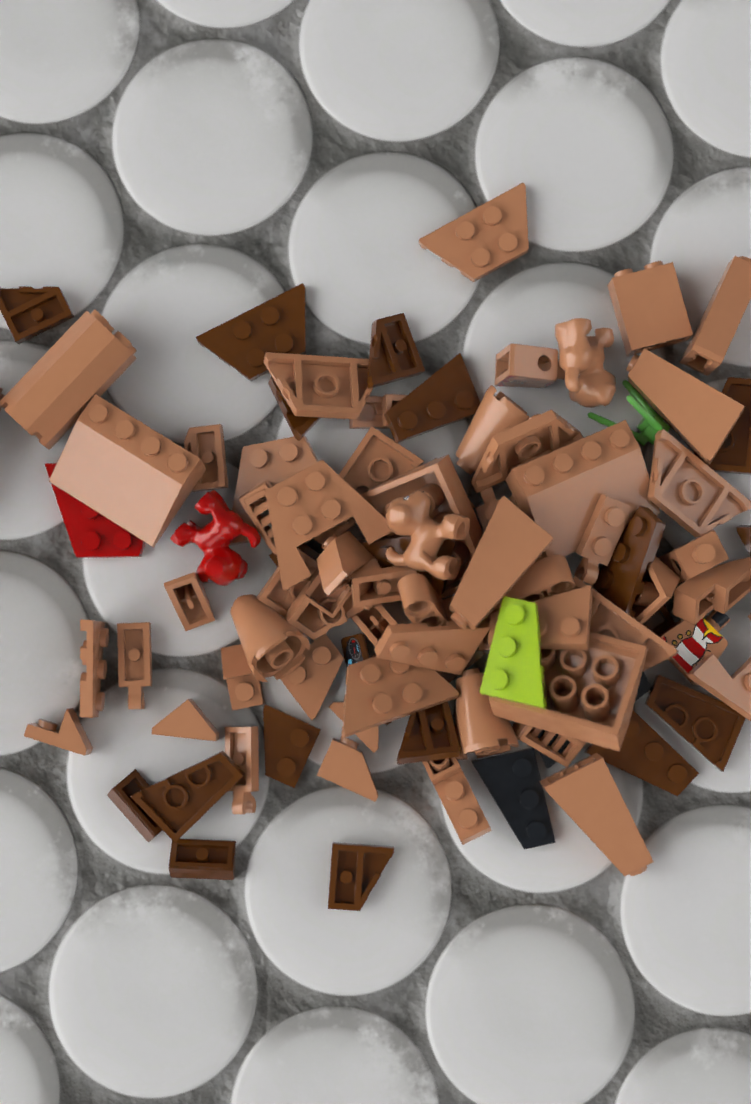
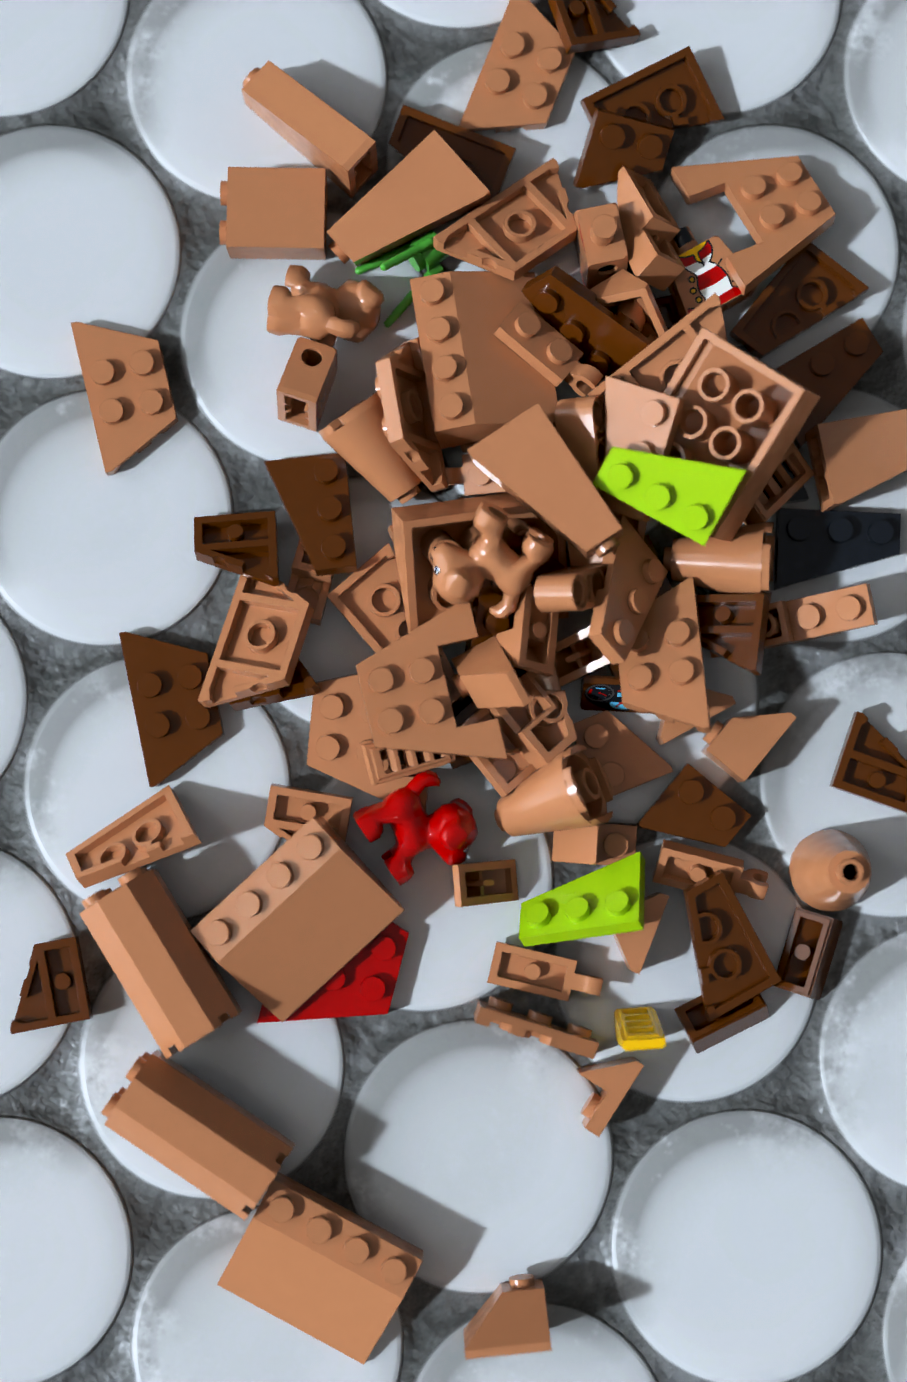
camera: 85 degrees left, 0 degrees up
none -> nougat wing [66,785,202,888]
none -> lime wing [519,851,645,947]
none -> yellow slope [614,1006,666,1051]
none -> nougat cone [788,829,872,912]

